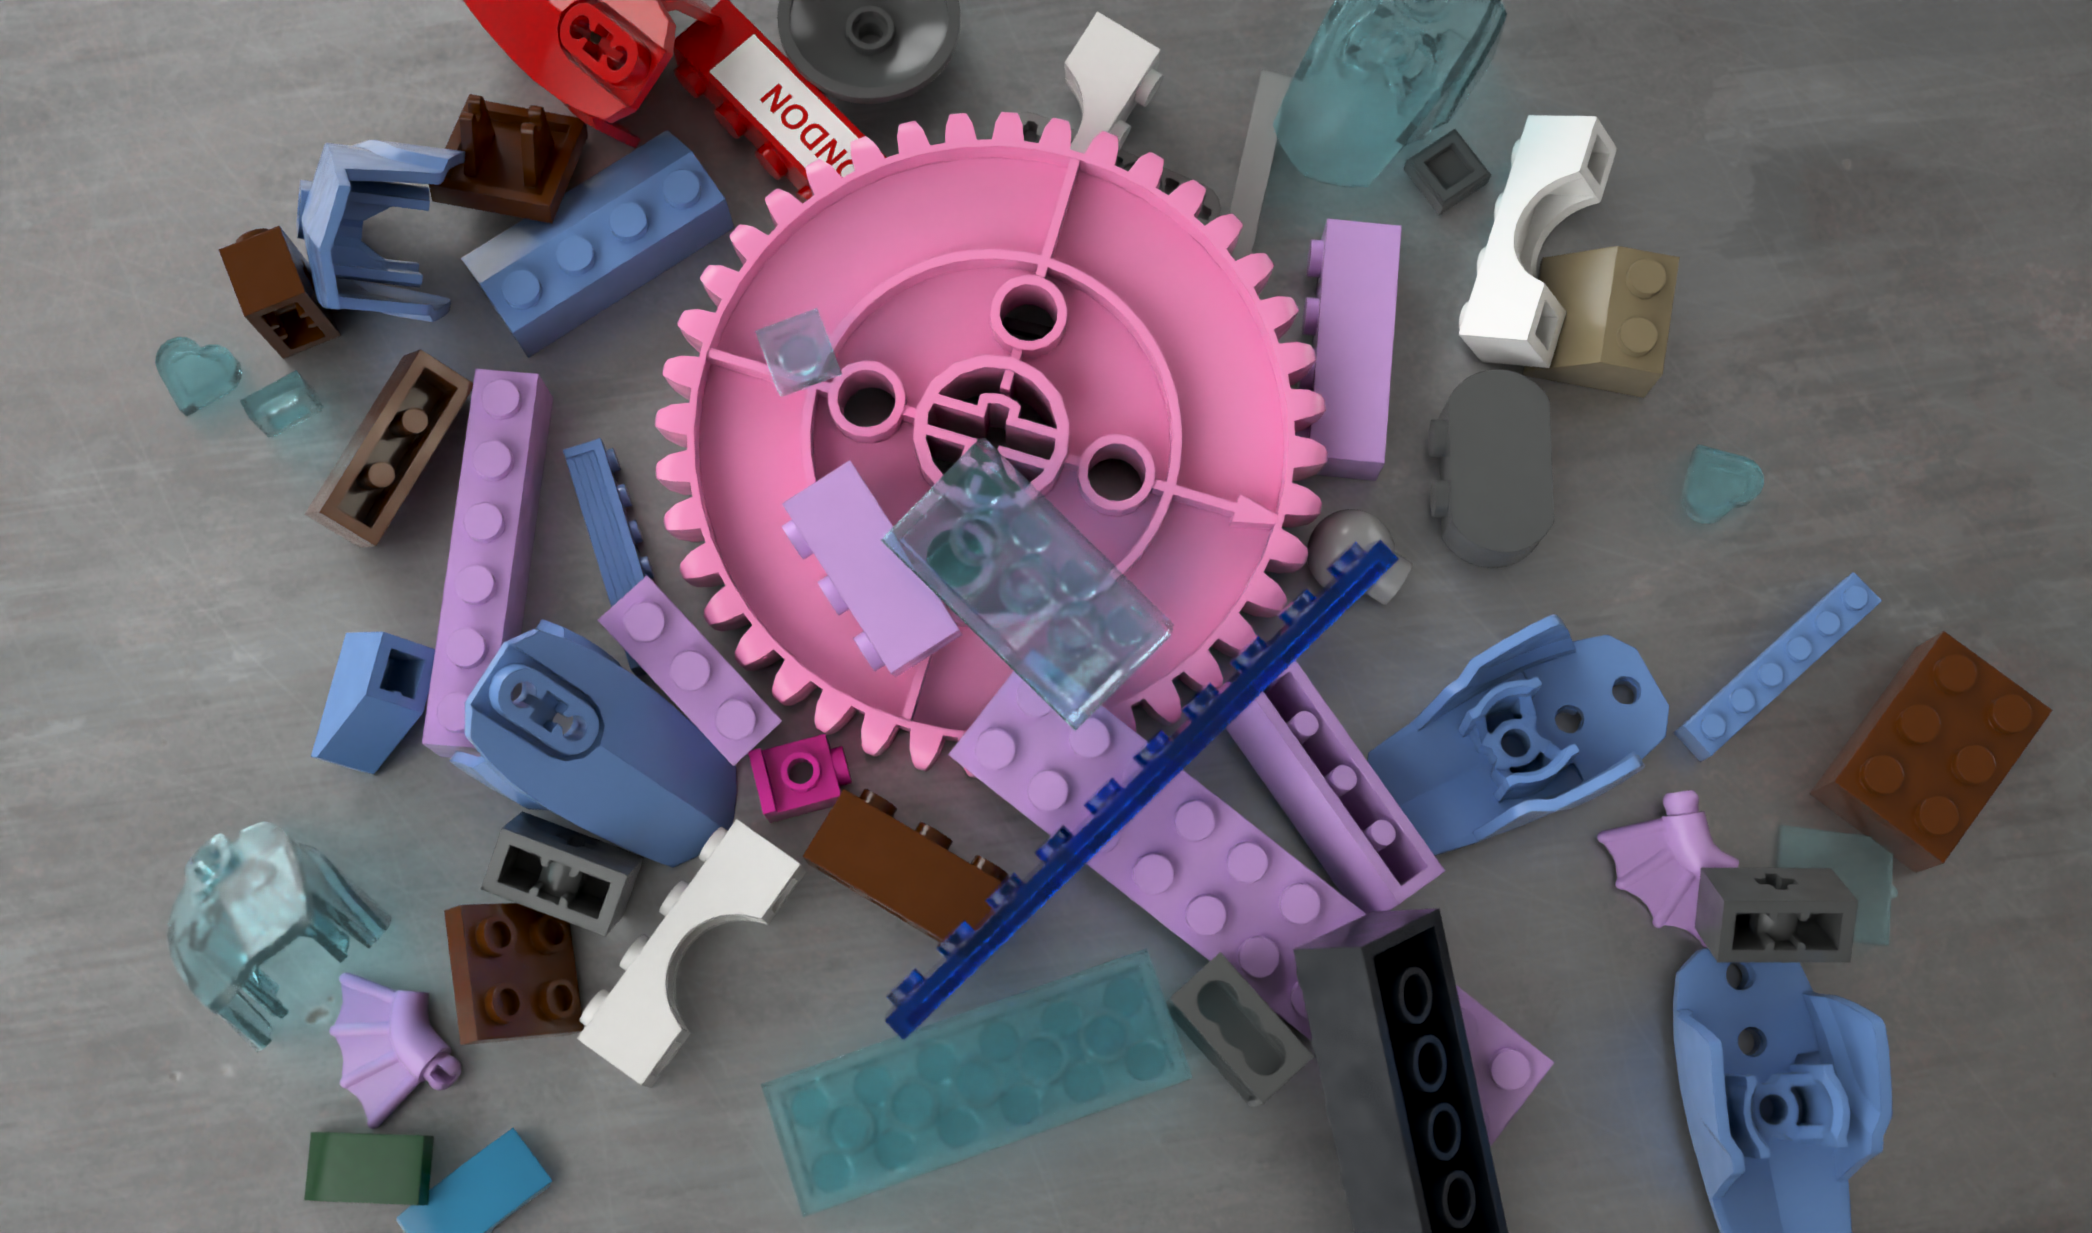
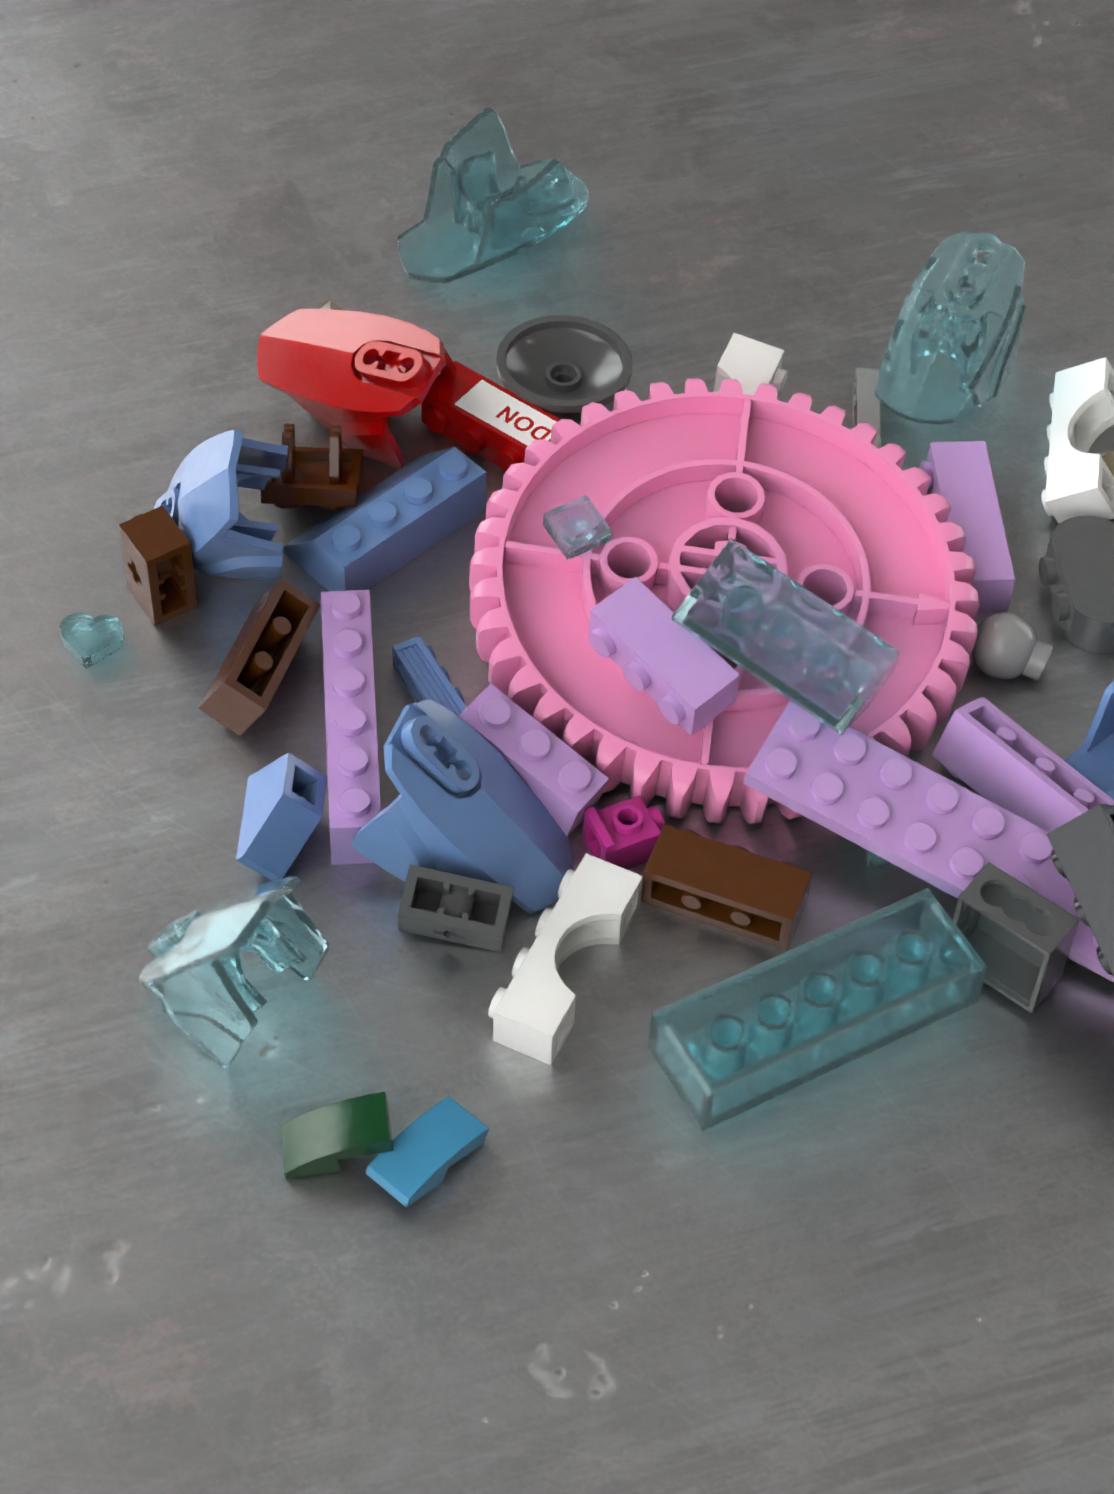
camera: 10 degrees left, 25 degrees down
clear light blue tile [240,370,324,438] -> none
lavender arm [329,972,461,1129] -> none
reddish brown plate [444,903,584,1045] -> none
clear blue plate [884,539,1399,1040] -> none
dark grey tile [1403,129,1491,215] -> none

